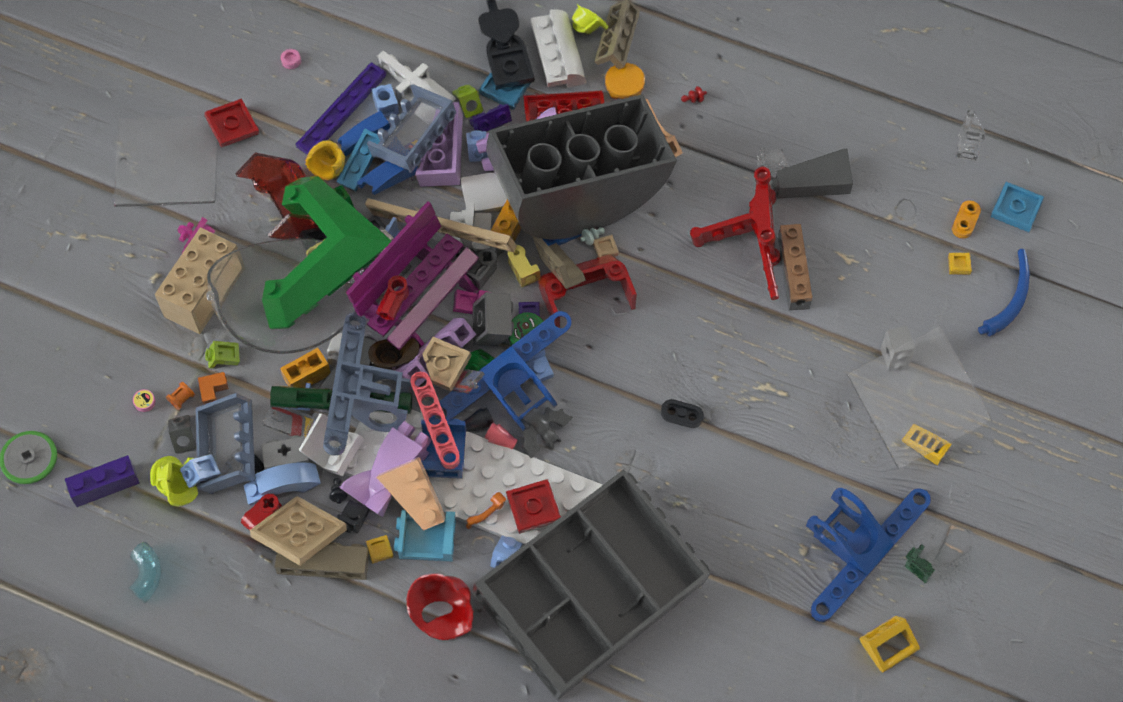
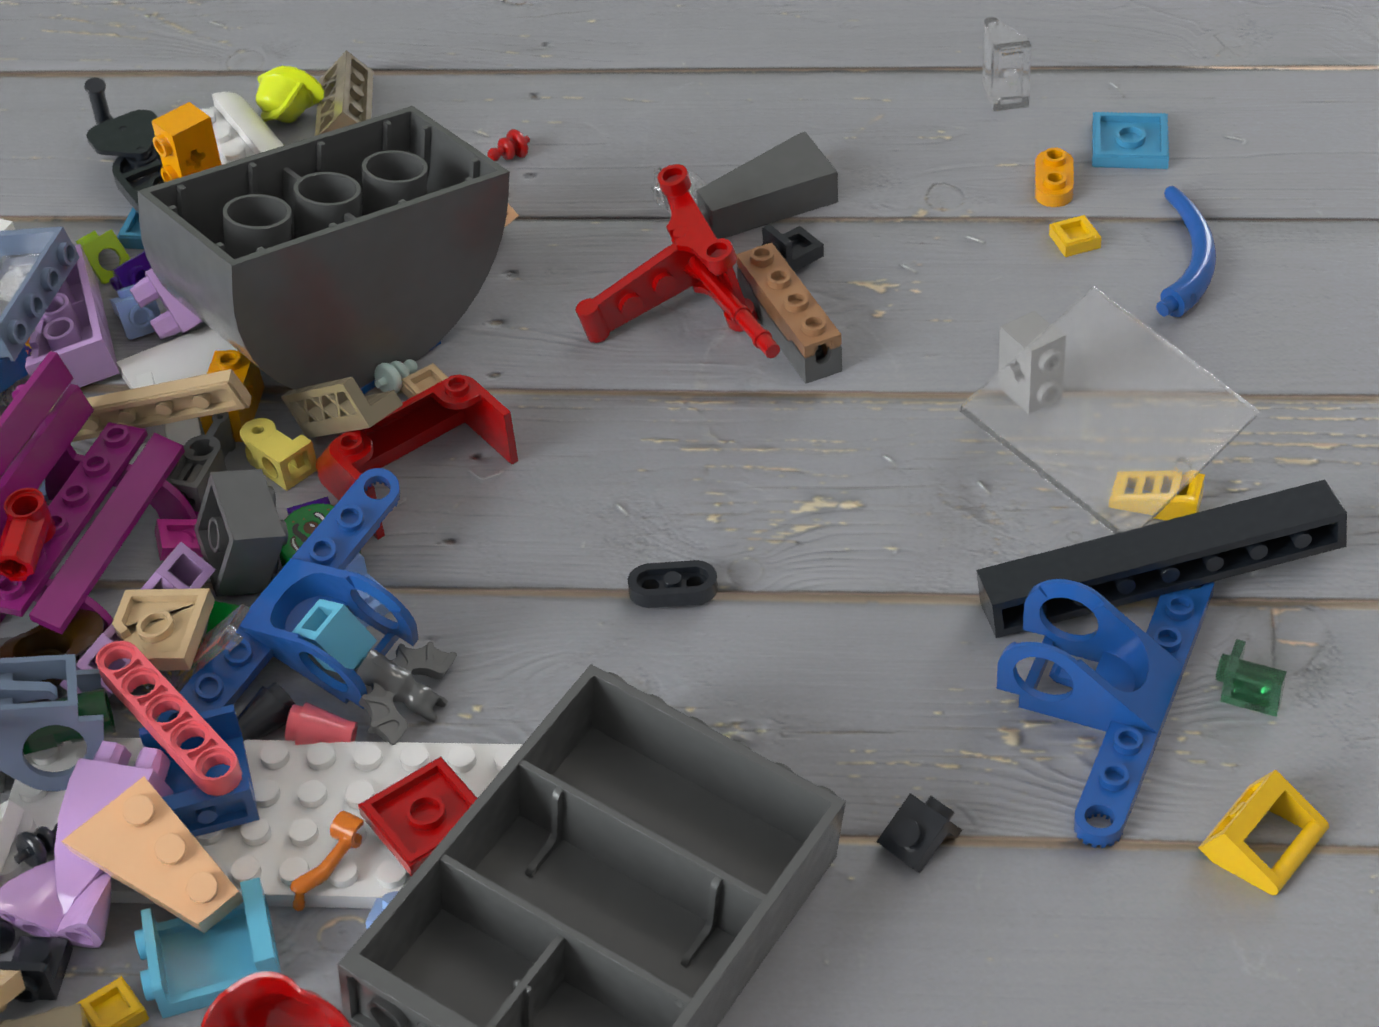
camera: 15 degrees left, 20 degrees down
none -> black hair [14,823,58,868]
none -> light orange brick [151,102,222,182]
none -> medium azure brick [292,599,377,672]
none -> black bracket [762,224,824,272]
none -> black bracket [876,793,962,873]
none -> black brick [976,479,1347,638]

